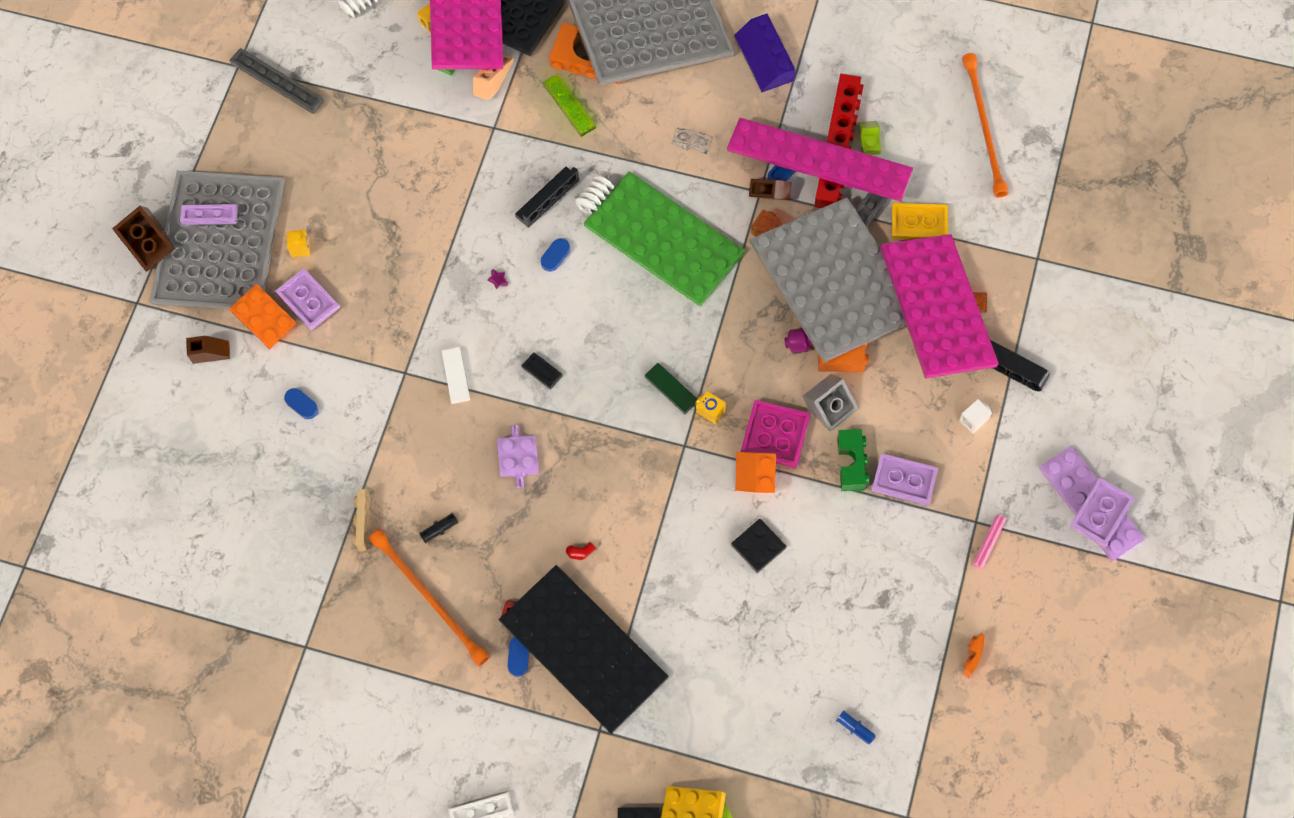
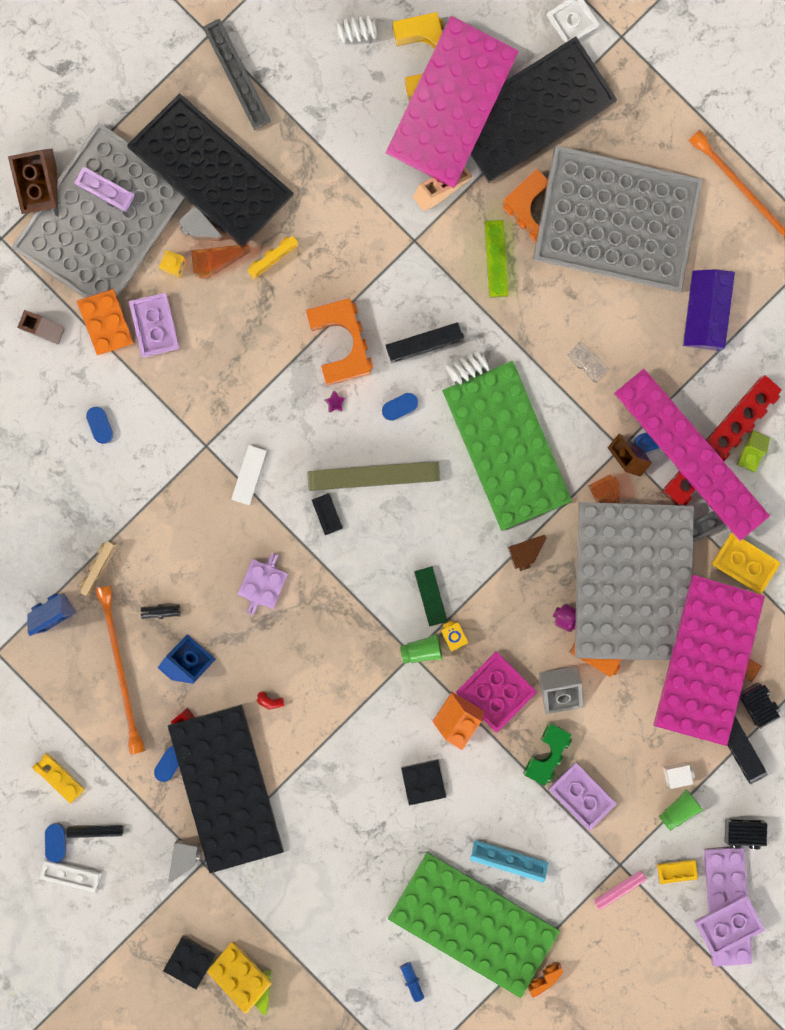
camera: 25 degrees right, 20 degrees up
none -> blue slope [27,593,76,636]
none -> yellow plate [32,753,85,804]
none -> blue tile [45,823,66,863]
none -> black axle [66,825,124,838]
none -> black plate [127,93,294,248]
none -> blue slope [157,634,216,684]
none -> light grey slope [168,839,202,882]
none -> light grey slope [179,207,223,241]
none -> clear orange slope [191,244,251,279]
none -> yellow plate [247,236,299,280]
none -> orange arch [306,298,373,386]
none -> olive beam [307,462,440,491]
none -> bright green plate [388,852,560,998]
none -> bright green plant [400,634,443,664]
none -> medium azure plate [470,840,548,883]
none -> reddish brown slope [507,535,546,571]
none -> yellow plate [656,859,698,884]
none -> bright green plant [659,789,704,831]
none -> black brick [724,819,768,850]
none -> black brick [740,682,780,729]

